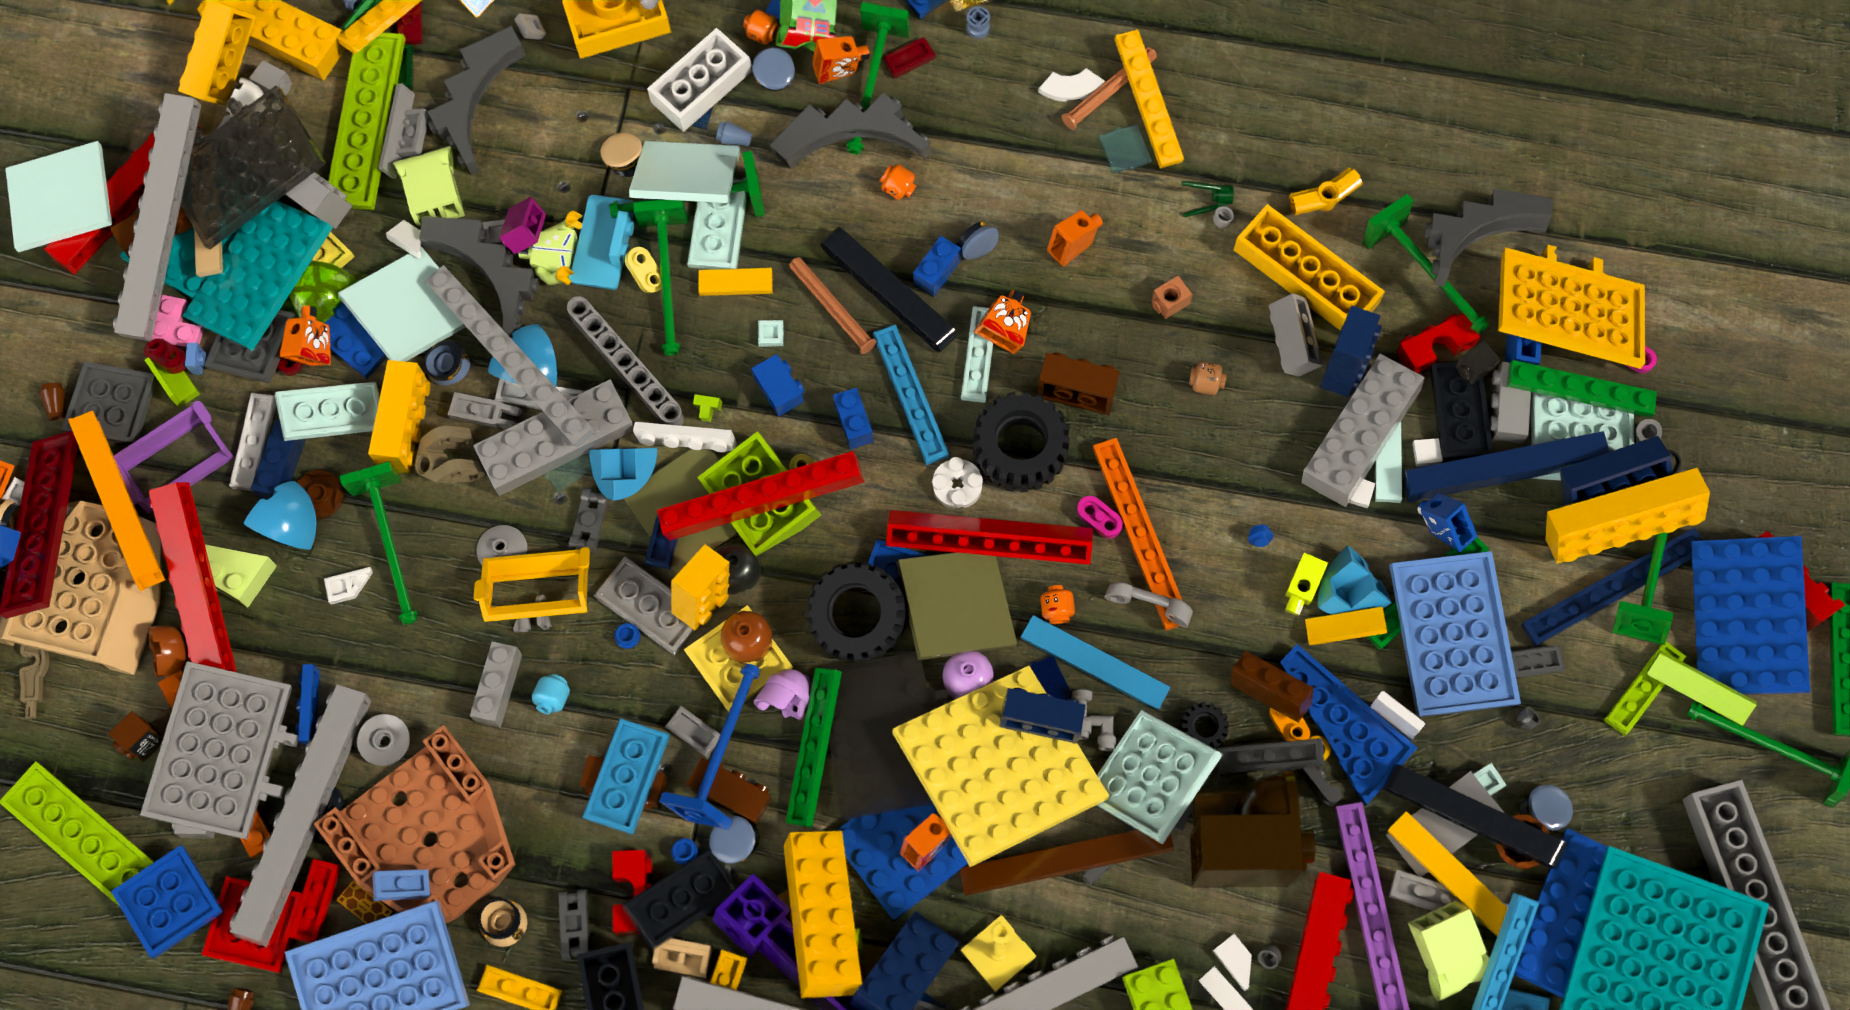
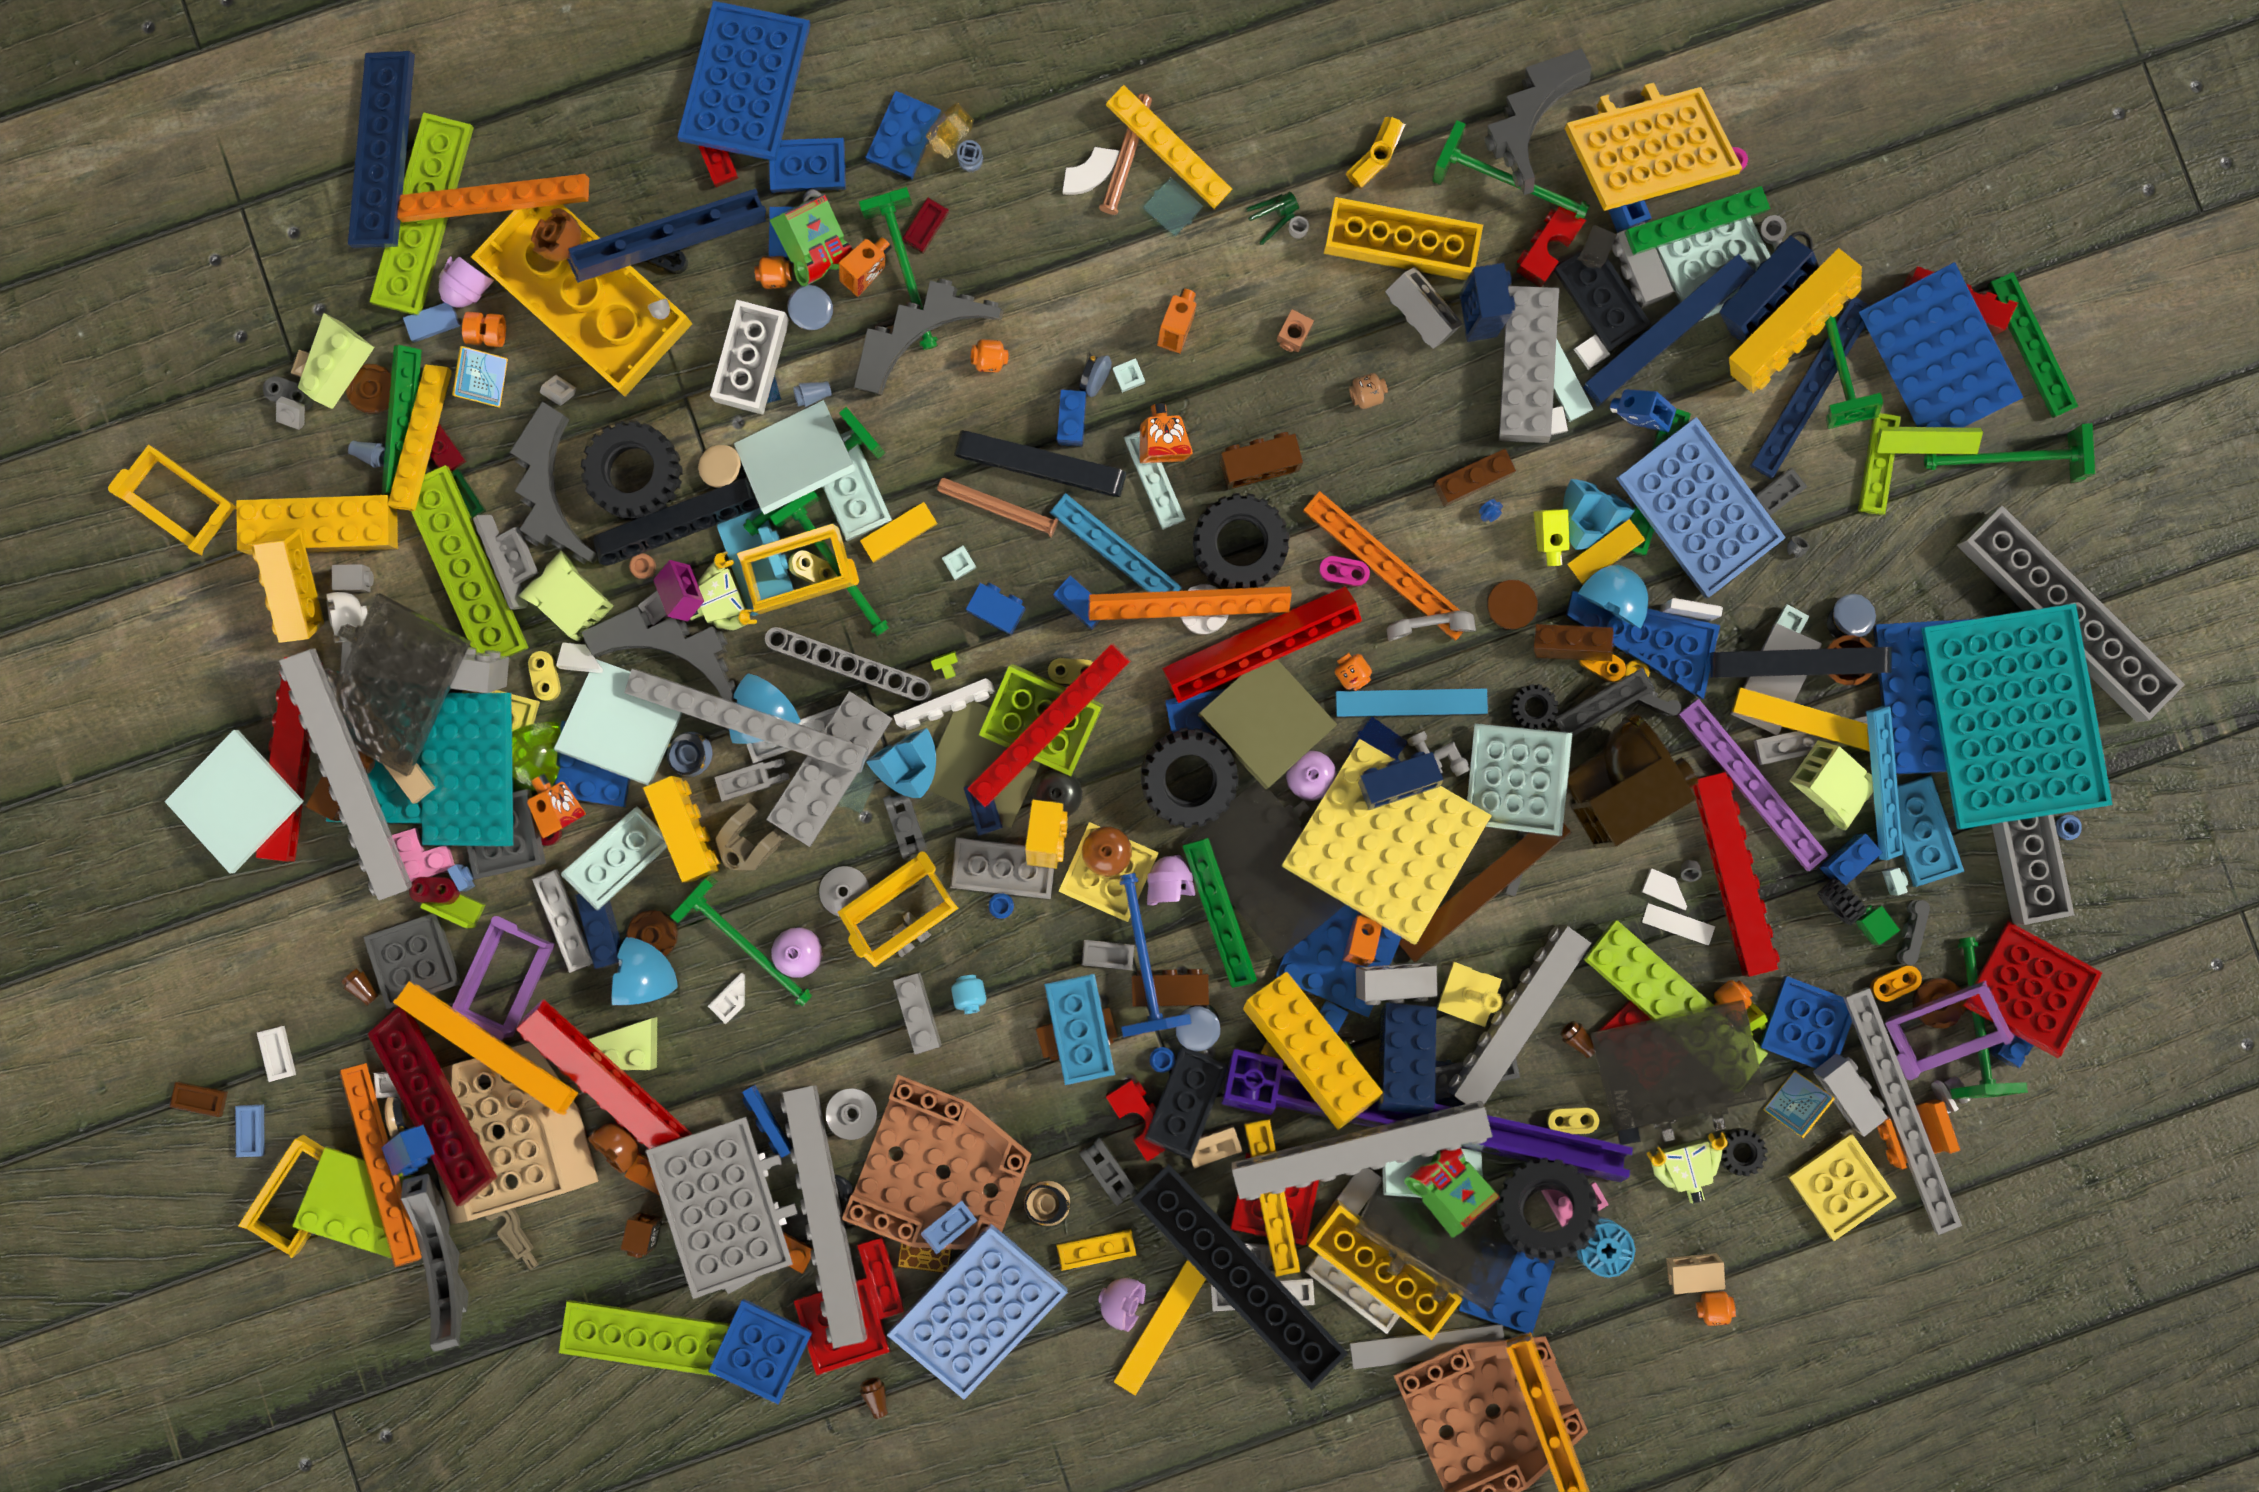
camera: 30 degrees left, 15 degrees up
none -> light yellow plate [528,651,561,701]
none -> black tyre [580,420,683,520]
none -> black beam [593,478,760,566]
none -> nougat tile [629,553,656,579]
none -> yellow piece [737,524,859,614]
none -> lavender cylinder [771,928,823,978]
none -> orange plate [1088,586,1292,620]
none -> light aqua plate [1113,358,1145,393]
none -> blue plate [1319,1000,1349,1034]
none -> light grey brick [1356,962,1437,1005]
none -> reddish brown brick [1433,448,1516,507]
none -> reddish brown tile [1487,580,1538,630]
none -> dark azure brick [1578,565,1648,629]

